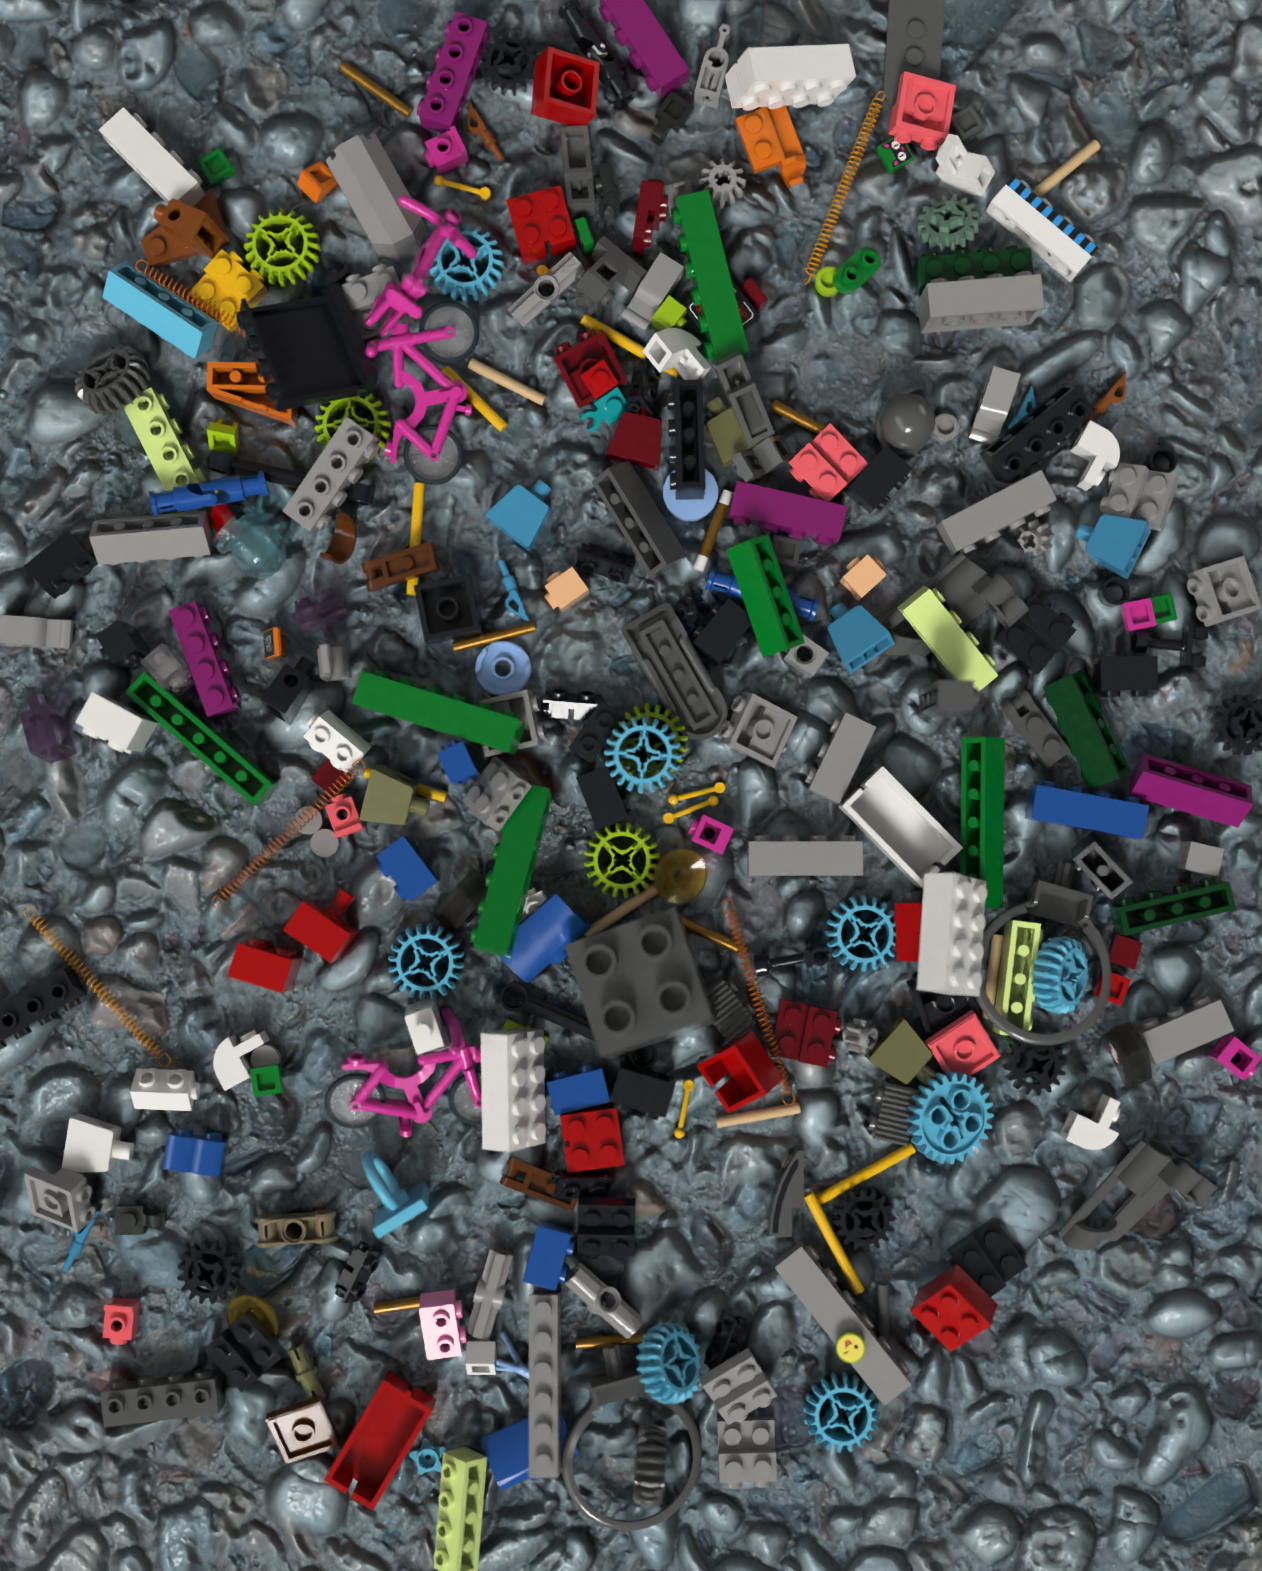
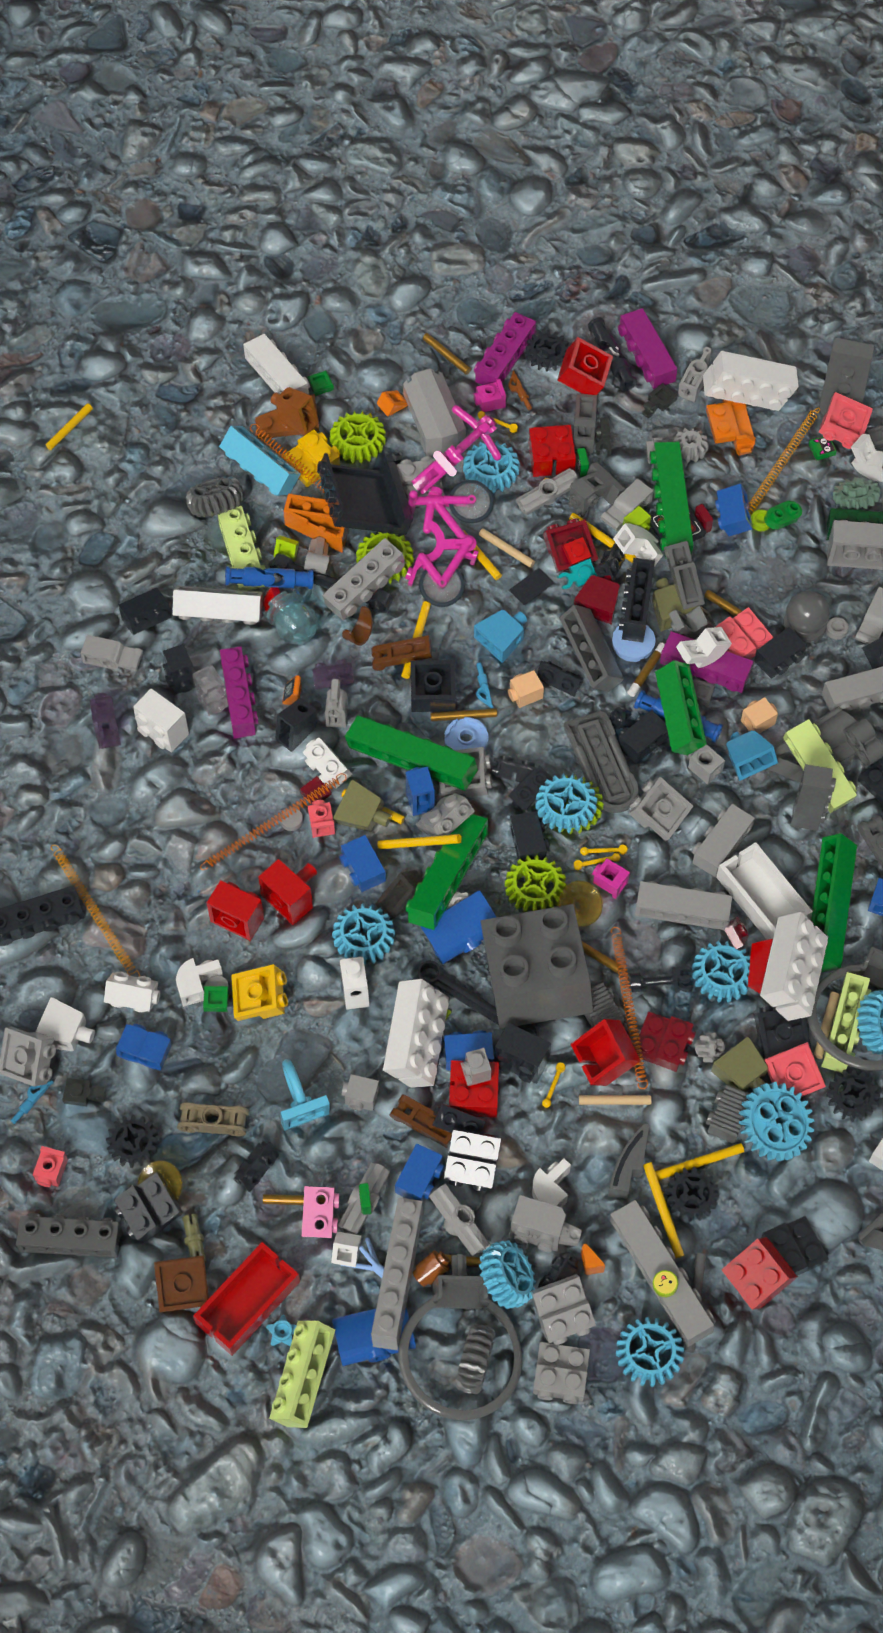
camera: 15 degrees right, 25 degrees down
green brick [125,672,279,806] -> none
light grey tile [310,829,340,857] -> none
dark pink piece [324,1008,482,1137] -> none
dark red plate [633,179,669,257] -> none
none -> yellow plate [231,964,288,1021]
none -> light grey piece [304,537,329,574]
none -> light grey brick [342,1074,379,1111]
none -> green tile [359,1183,371,1215]
none -> yellow bar [377,834,461,849]
none -> dark orange brick [412,1250,450,1287]
none -> light grey brick [461,1048,491,1086]
none -> black sticker [509,568,554,605]
none -> light grey hinge [510,1195,582,1252]
none -> white brick [532,1159,571,1207]
none -> orange slope [581,1244,605,1275]
none -> white brick [676,627,732,668]
none -> blue brick [715,484,753,536]
none -> plate [725,916,749,949]

